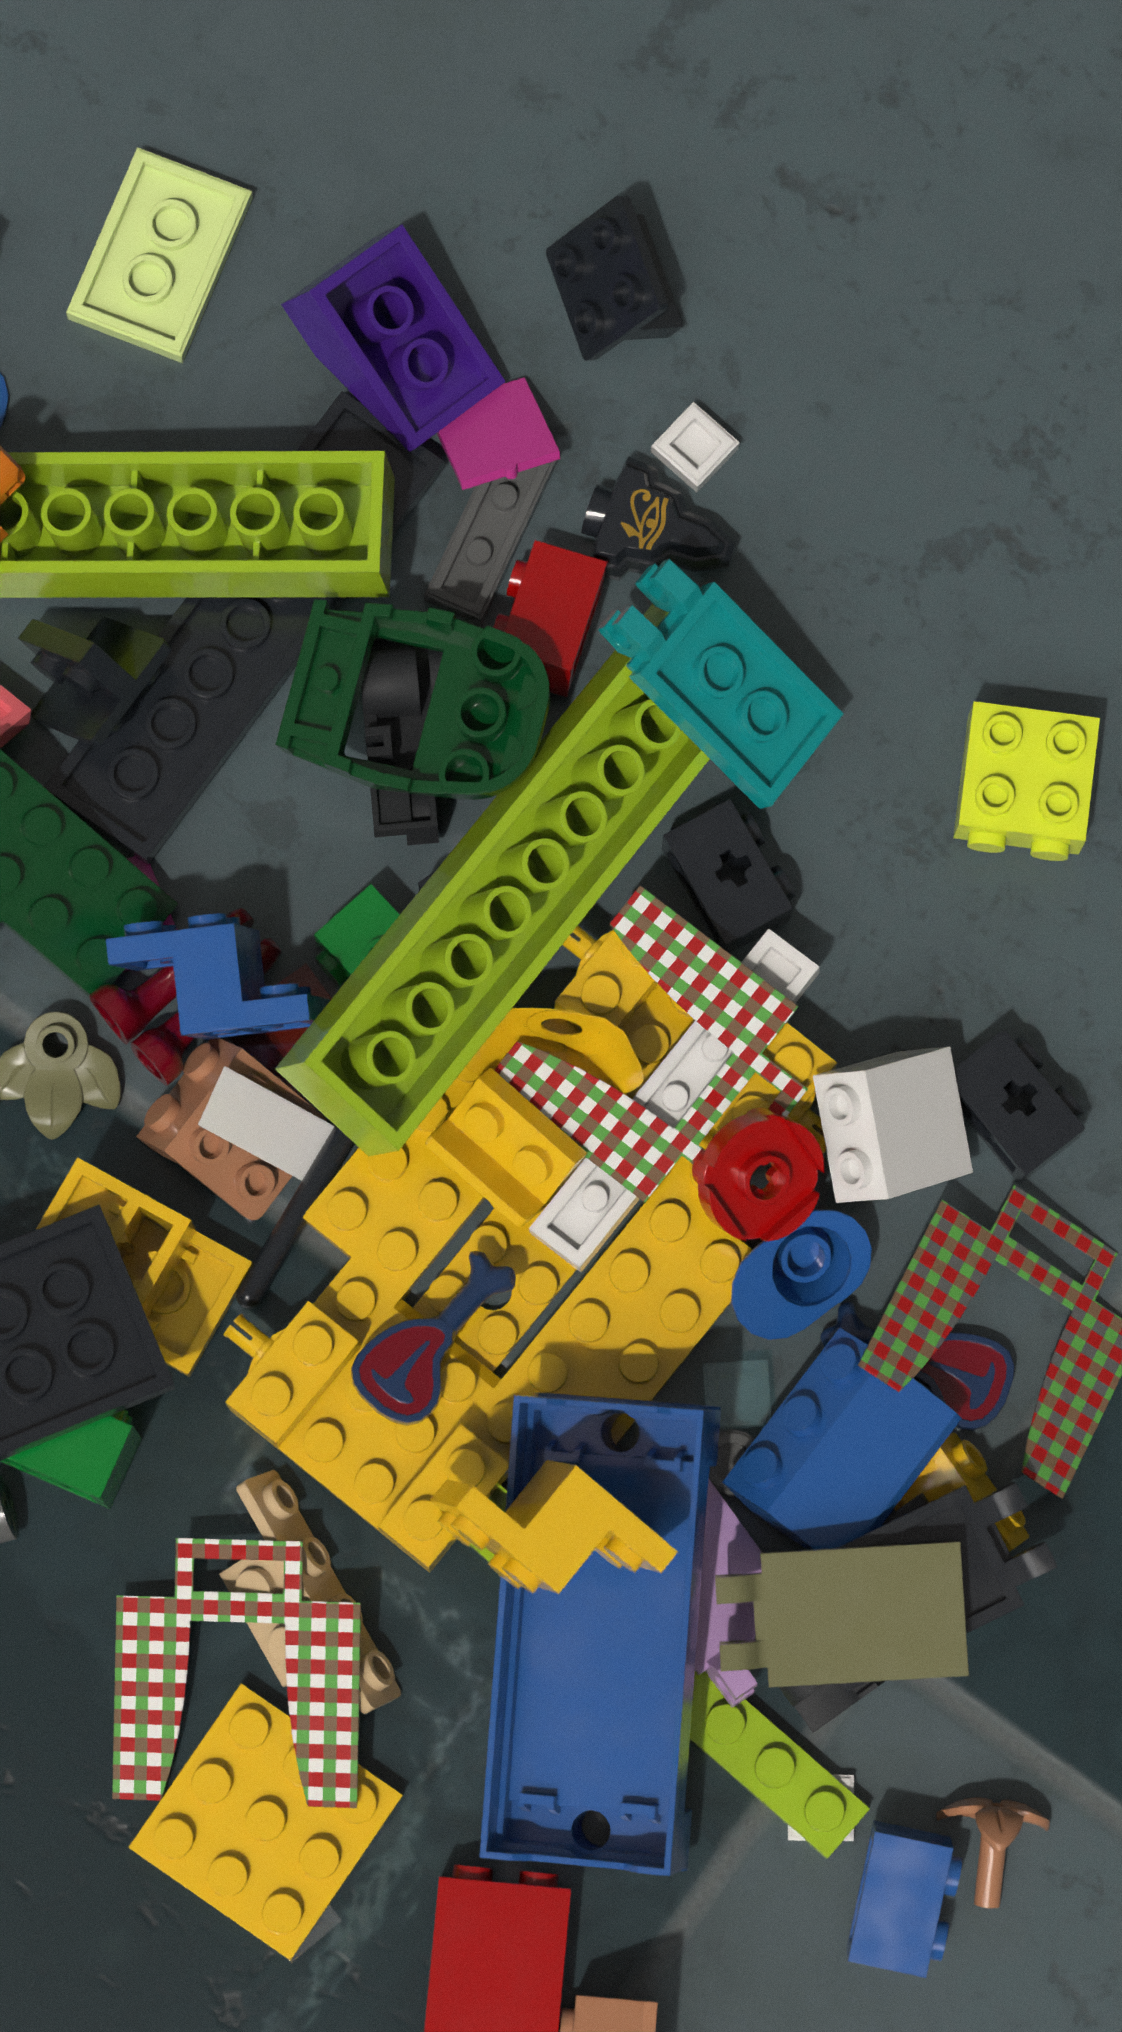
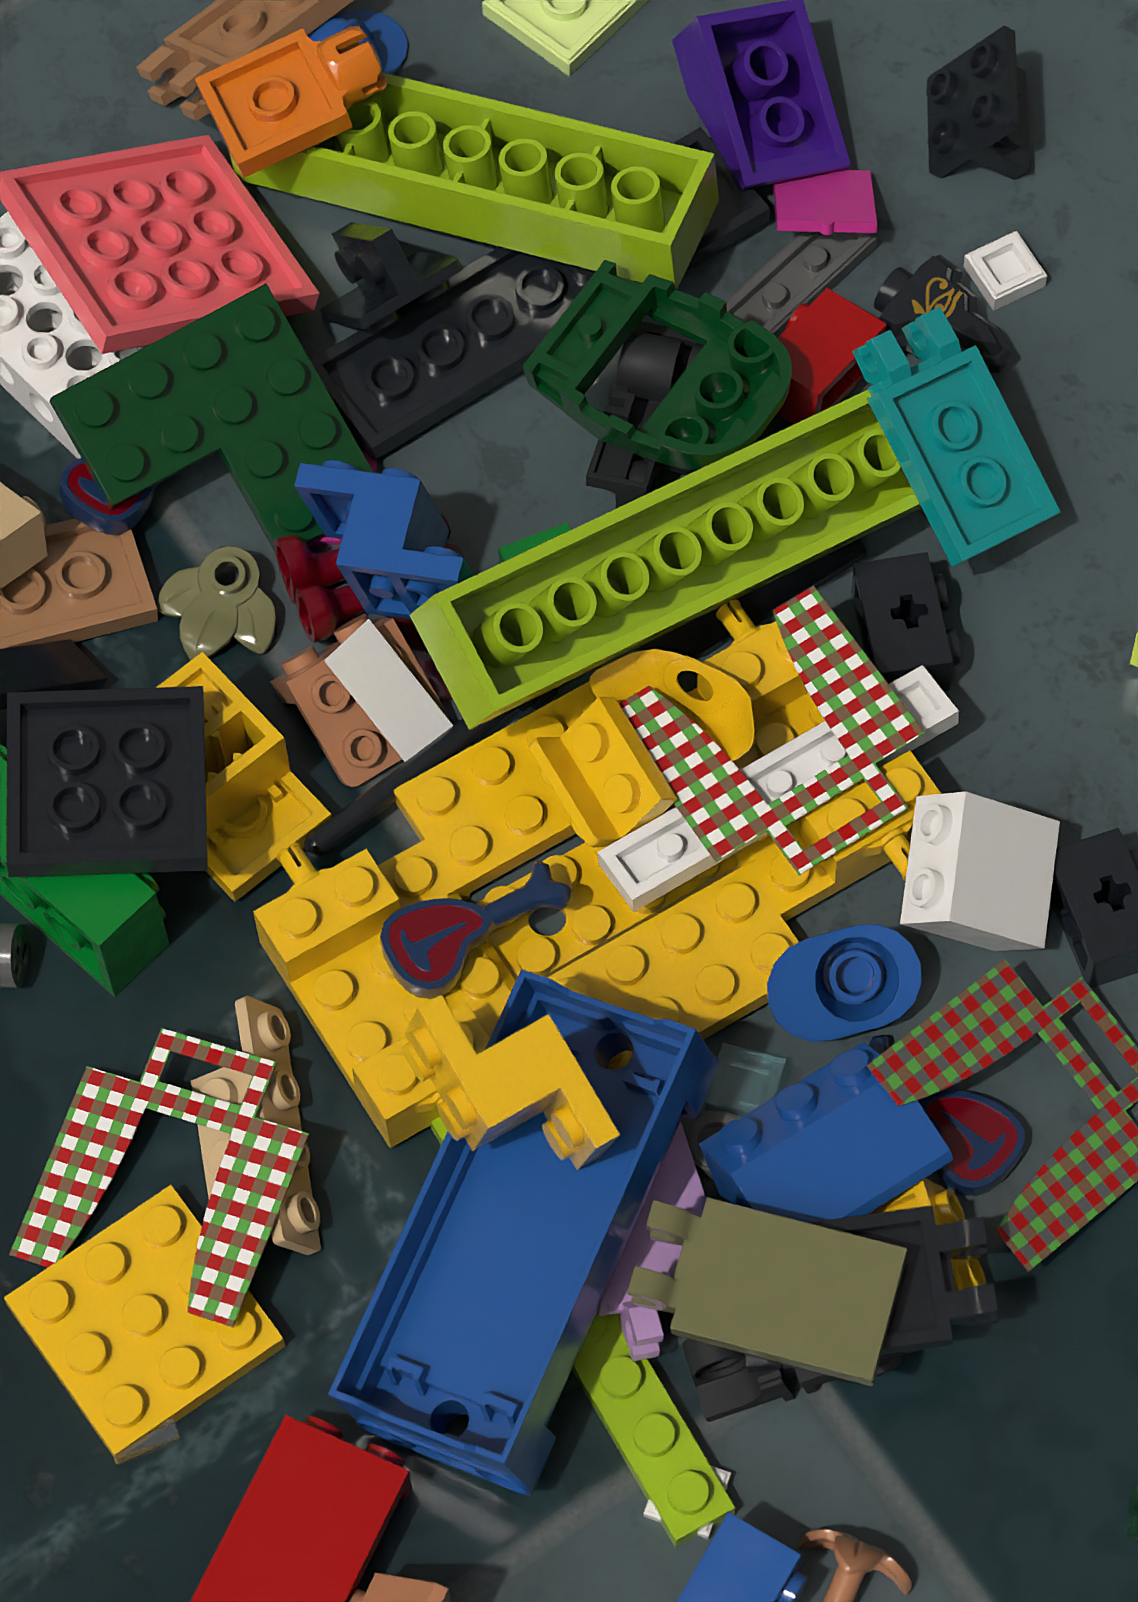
camera: 25 degrees right, 15 degrees down
red plate [692,1107,824,1242] -> none

